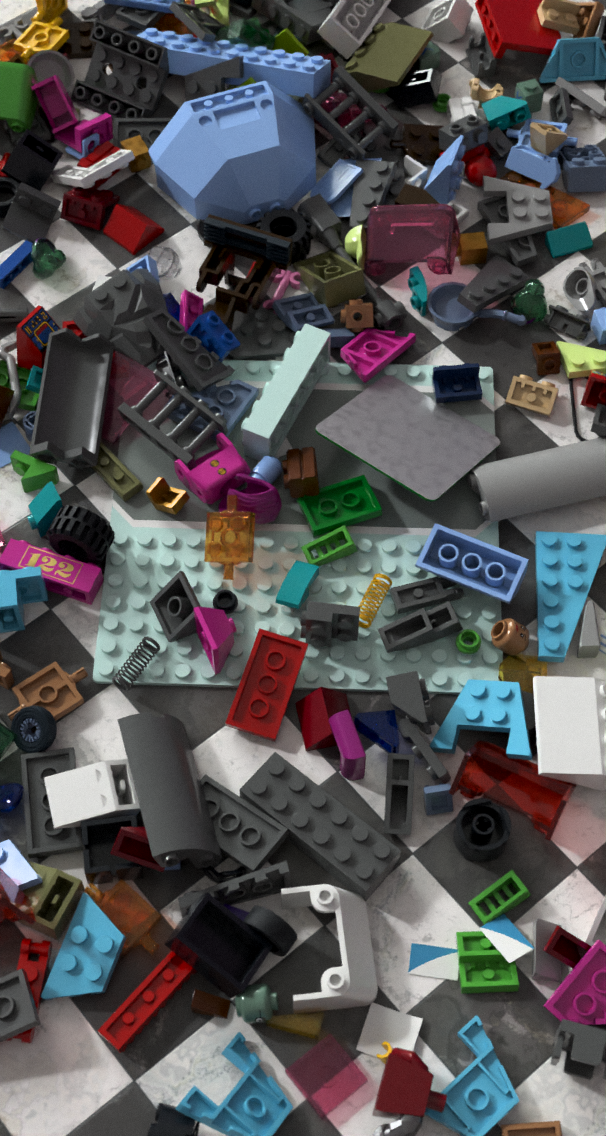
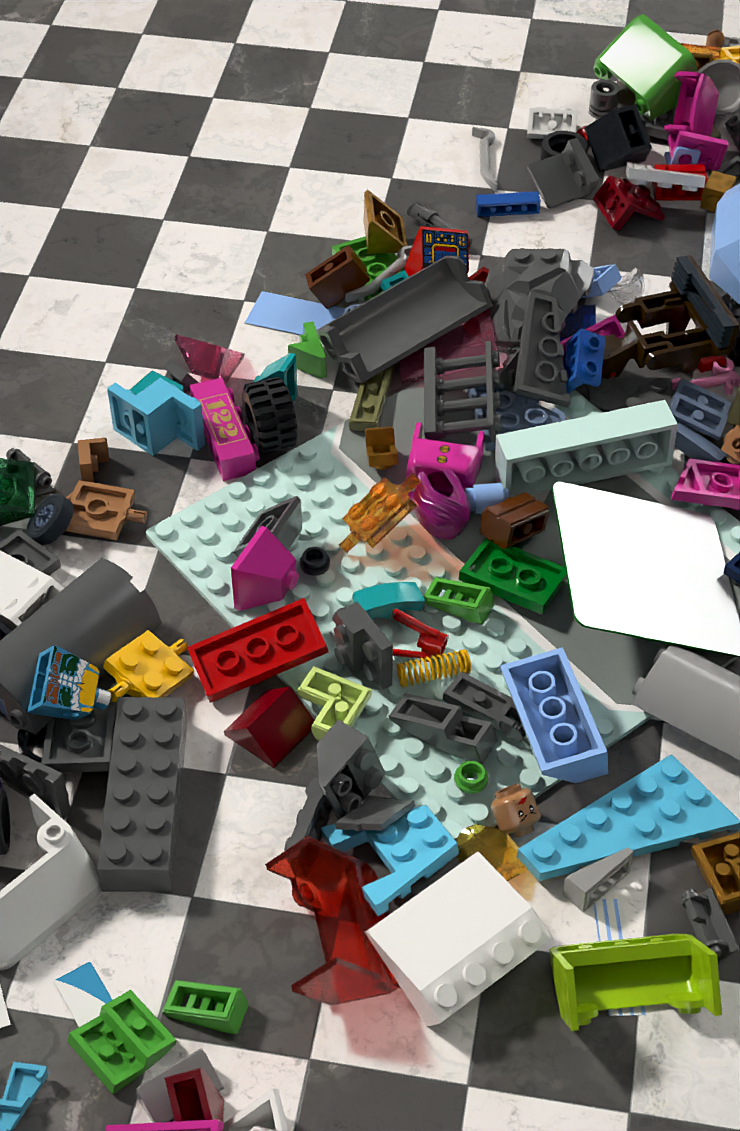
camera: 50 degrees right, 10 degrees down
clear green hair [31,238,66,280] -> none
red slope [103,204,164,255] -> none
dark grey piece [112,636,160,691] -> none
magenta brick [329,709,366,781] -> none
clear blue slope [354,710,400,754] -> none
dark grey slope [384,753,415,836] -> none
sand blue tile [423,783,453,815] -> none
black brick [453,798,511,862] -> none
sticker [479,914,534,963] -> none
none -> torso [27,645,111,720]
none -> yellow plate [103,630,195,702]
none -> yellowish green brick [298,666,372,741]
none -> dark grey piece [335,799,415,831]
none -> red plant [393,609,449,662]

